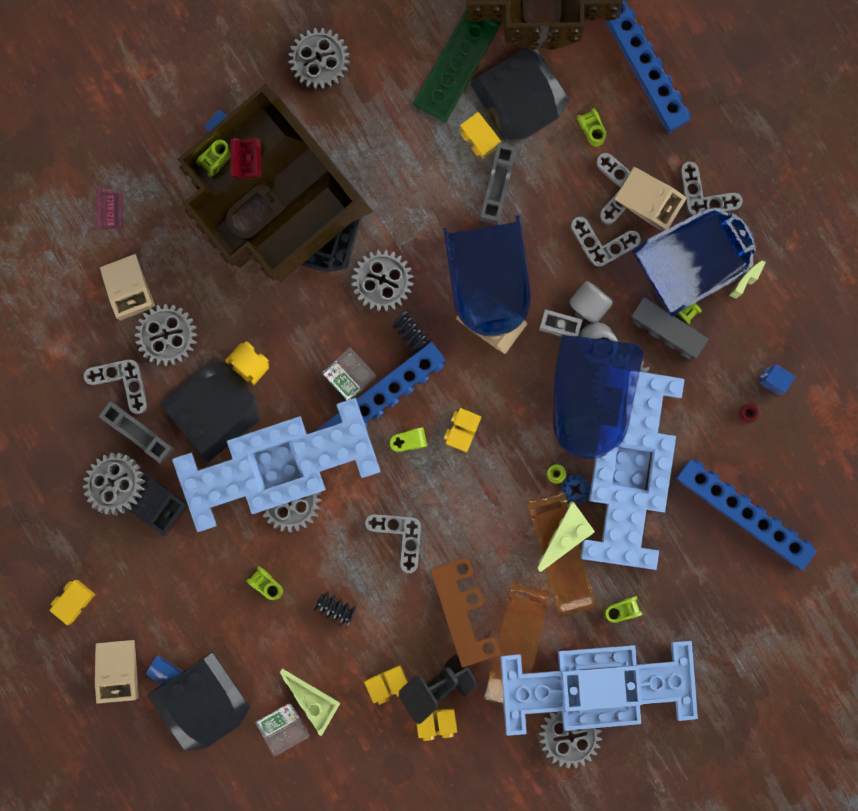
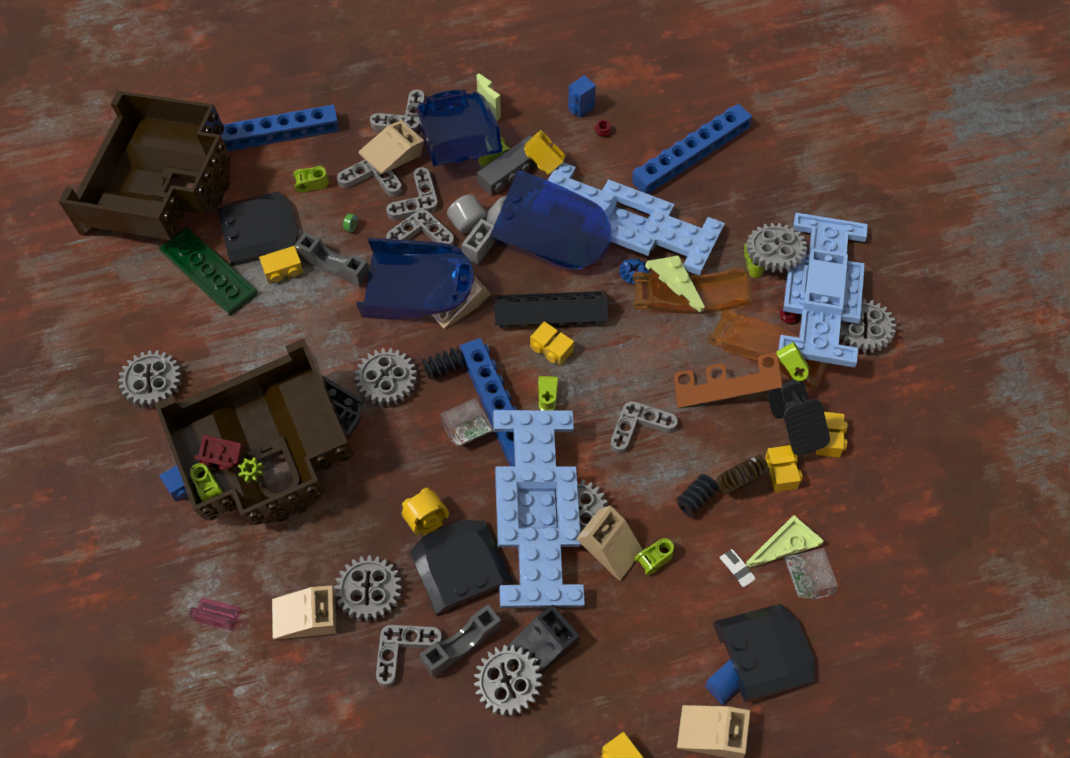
camera: 80 degrees left, 25 degrees down
lime plate [547,464,566,484] -> none
none -> lime gear [238,458,264,484]
none -> bright green tile [343,213,358,232]
none -> light grey beam [386,209,454,250]
none -> black slope [494,291,608,328]
none -> yellow piece [524,130,565,175]
none -> tan slope [576,506,643,581]
none -> dark brown gear [716,455,770,494]
none -> white sticker [720,549,755,587]
none -> light grey gear [746,223,807,272]
none -> lime piece [776,342,809,381]

